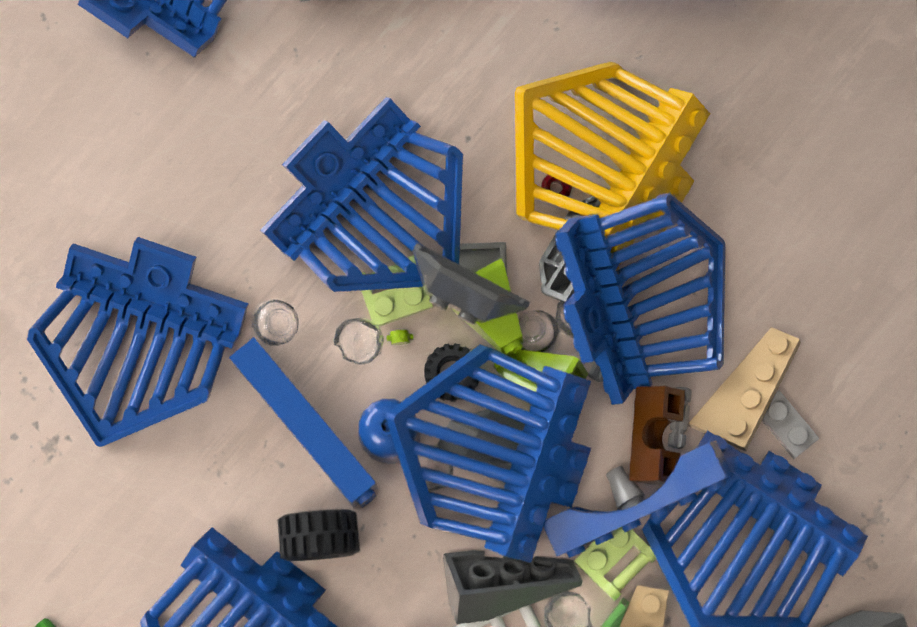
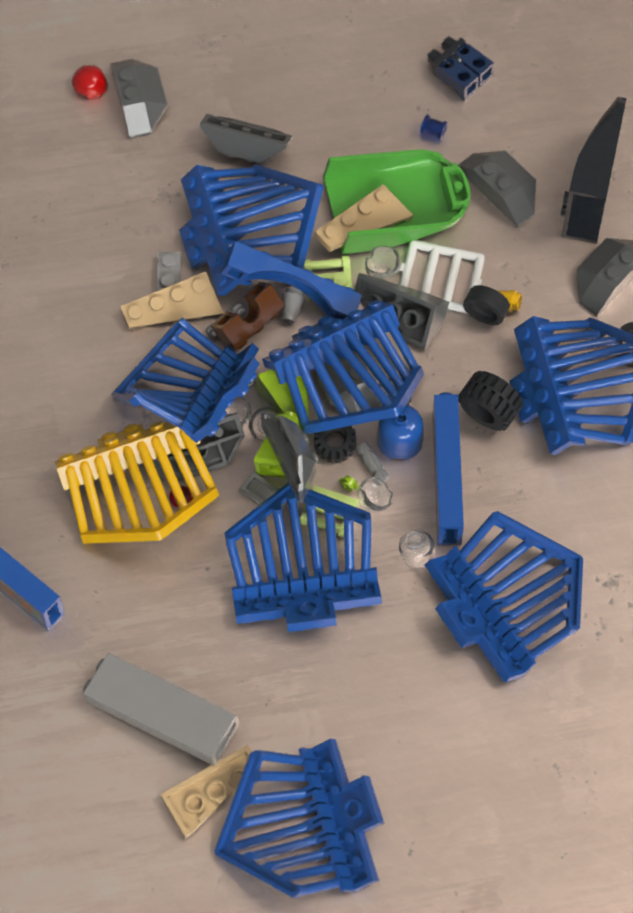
camera: 140 degrees left, 15 degrees down
none -> light grey axle [357,442,389,485]

